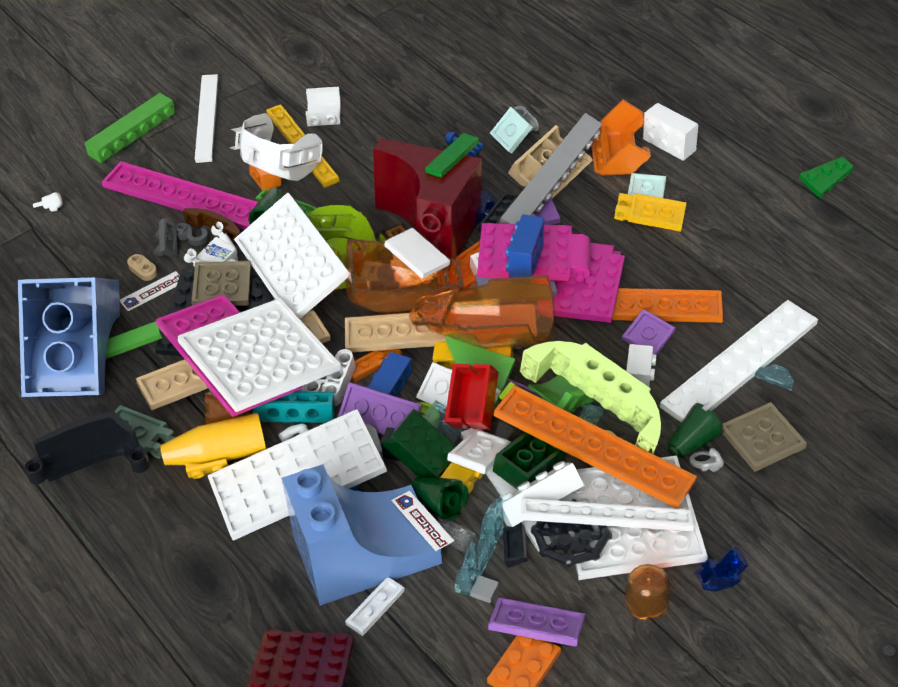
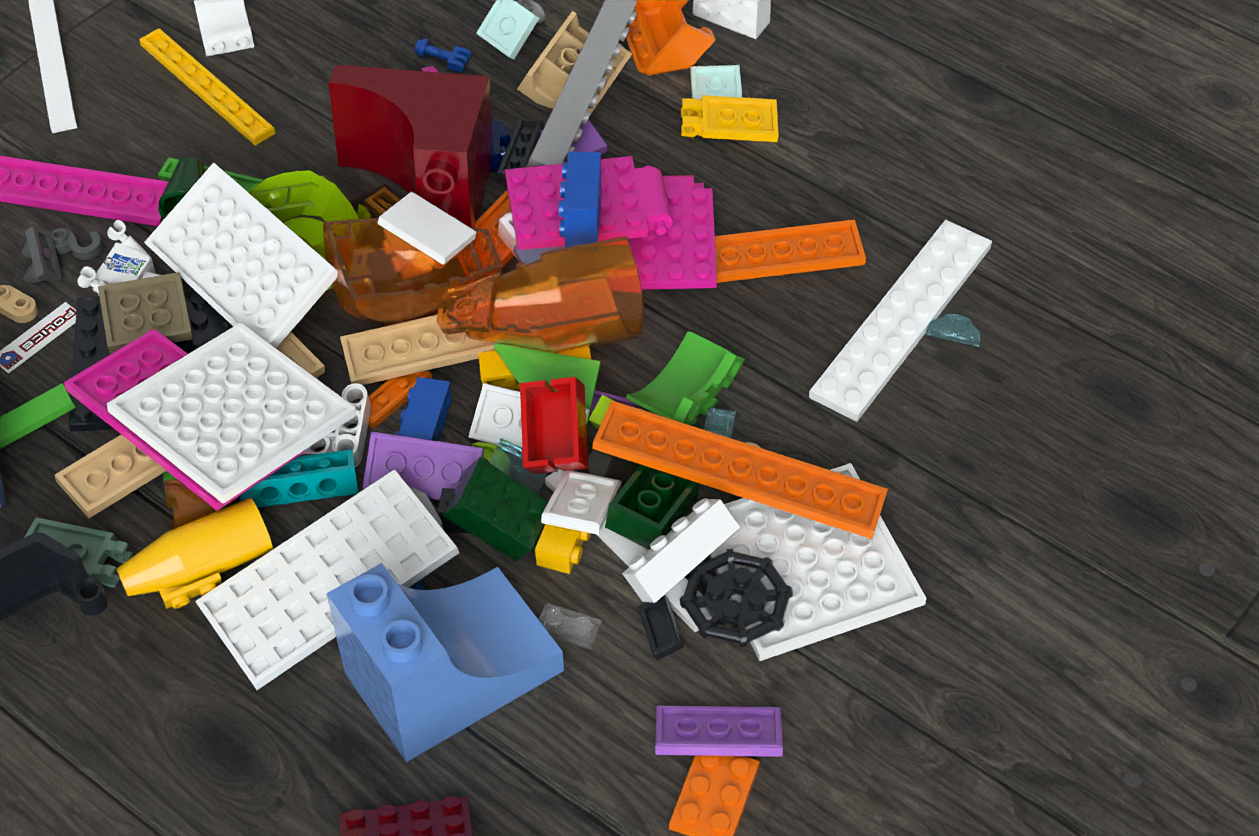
camera: 15 degrees left, 5 degrees up
reddish brown slope [183,208,241,246] -> none
white animal [229,113,323,181] -> none
orange brick [249,164,282,191] -> none
white arm [279,423,309,442] -> none
white tile [345,577,405,636] -> none
white sticker [391,491,454,551] -> none
dark green cone [411,476,468,521] -> none
green tile [426,133,479,178] -> none
clear light blue wedge [455,497,504,597] -> none
light grey tile [470,575,499,603] -> none
yellowish green slope [520,341,661,455] -> none
white tile [521,498,694,531] -> none
medium lavender tile [622,309,676,356] -> none
clear orange cylinder [625,564,670,620] -> none
white brick [626,344,656,387] -> none
dark green cone [668,403,724,458] -> none
light grey piece [689,448,724,472] -> none
clear blue brick [695,547,749,591] -> none
dark tan plate [721,402,807,472] -> none
green wing [799,156,854,199] -> none

